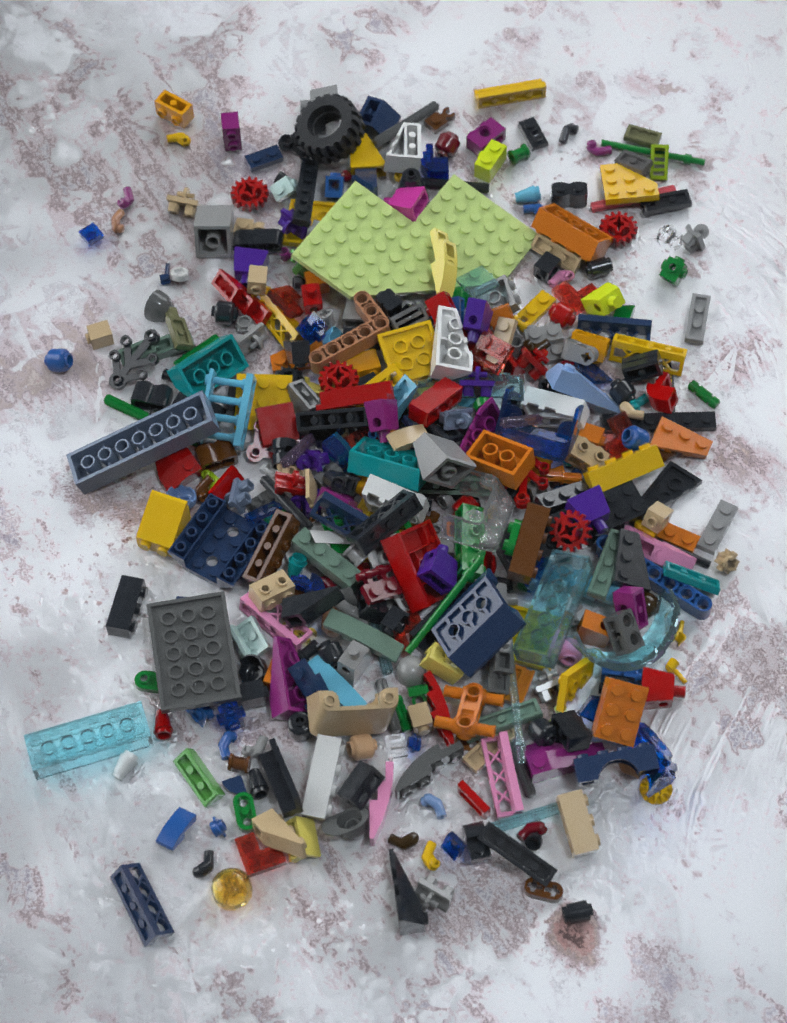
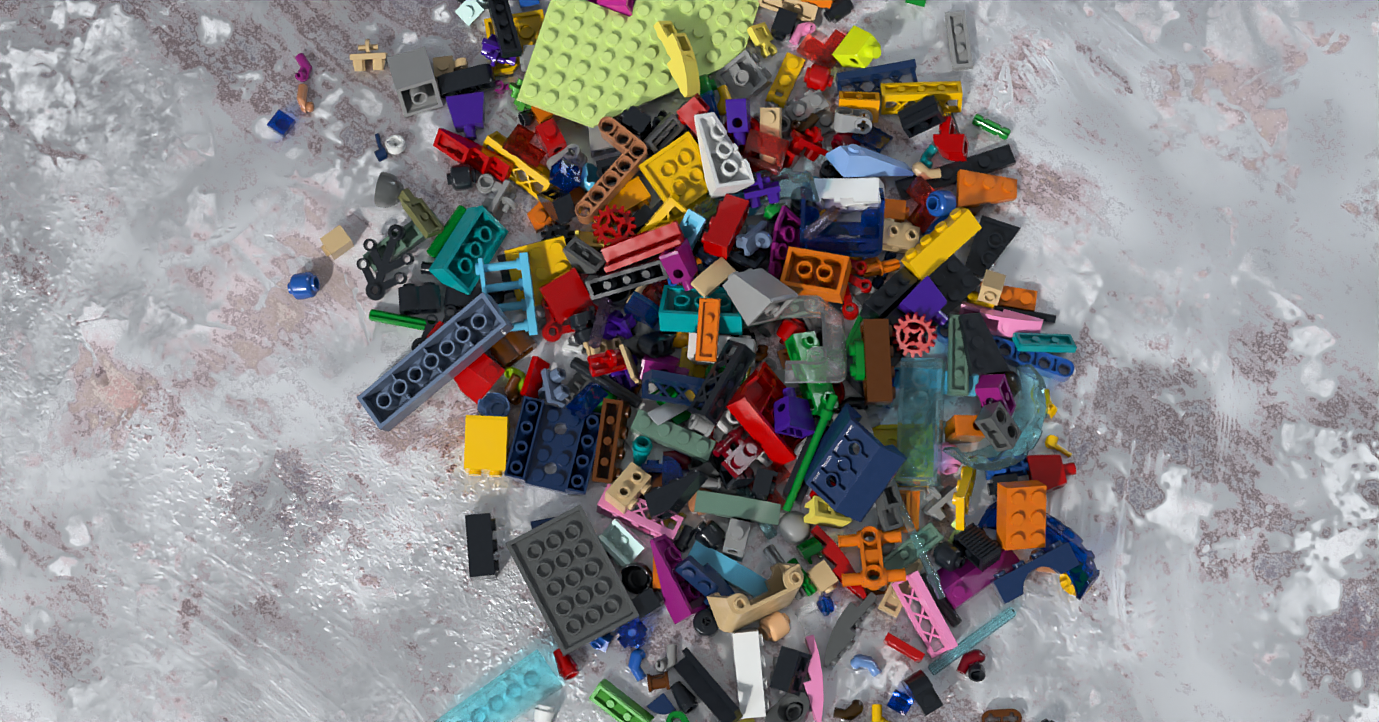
camera: 20 degrees left, 15 degrees up
green plate [134,671,159,694] -> none
red gear [230,176,269,212] -> none
tan brick [247,265,268,295] -> none
clear light blue piece [456,265,499,298] -> none
black fence [477,821,558,887] -> none
orange brick [489,302,515,330] -> none
tan brick [556,789,601,858] -> none
black head [609,378,637,406] -> none
green slope [613,305,635,318] -> none
light grey plate [696,499,738,556] -> none
tan gear [714,548,740,574] -> none
none -> orange tile [695,298,721,362]
none -> light yellow plate [747,22,778,59]

